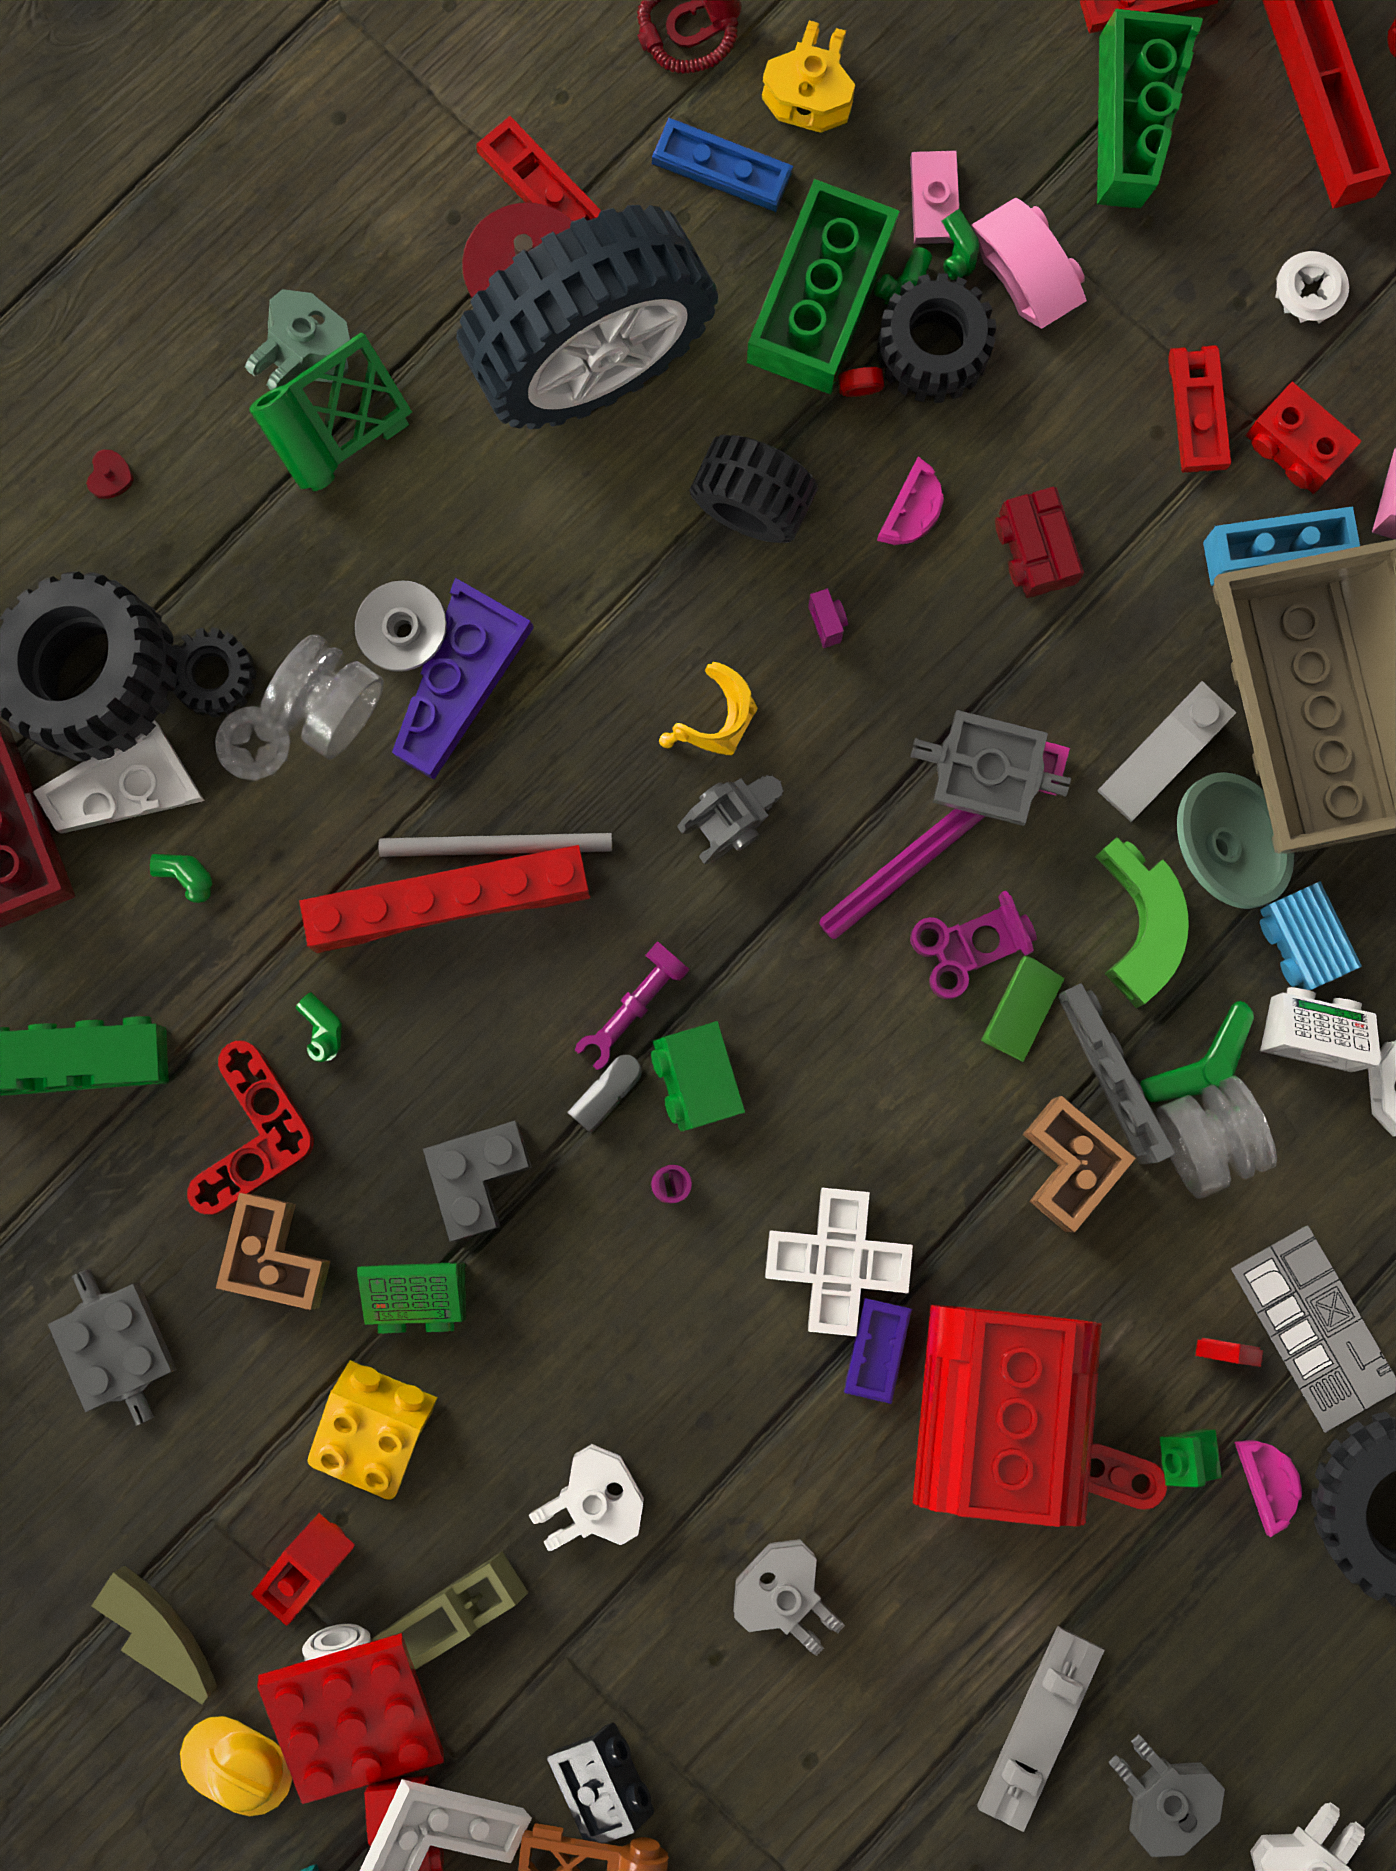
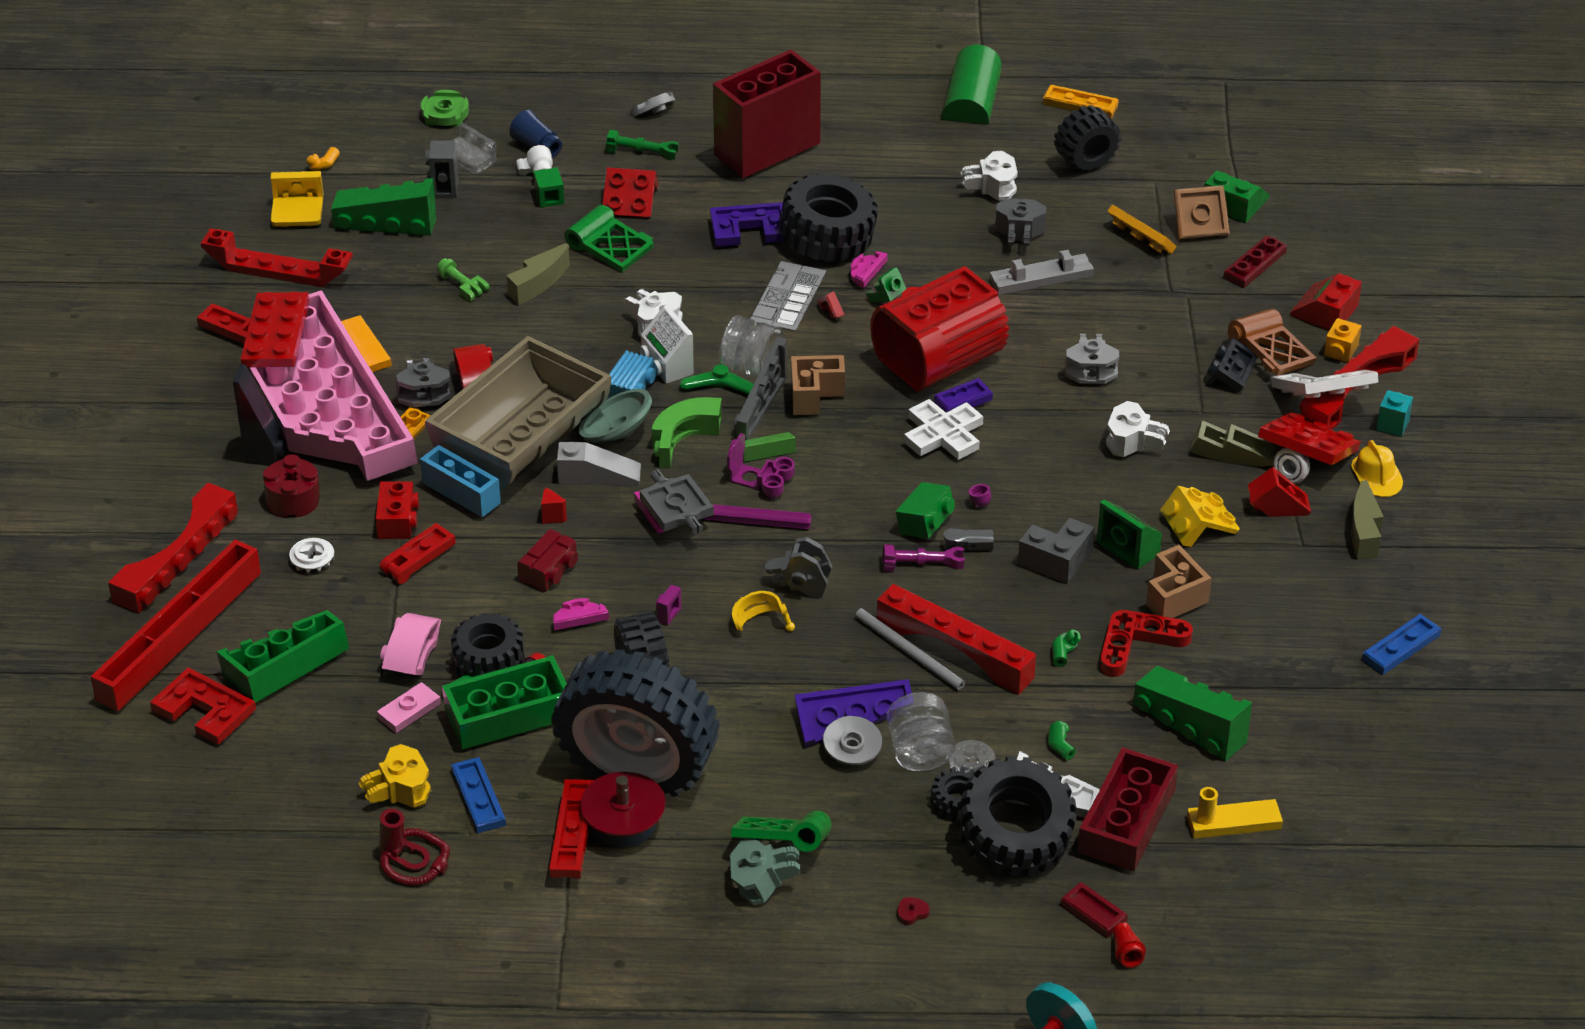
camera: 130 degrees left, 40 degrees down
dark grey plate [48,1268,177,1426] -> none
green arm [941,208,980,281] -> none
none -> red slope [541,488,567,524]

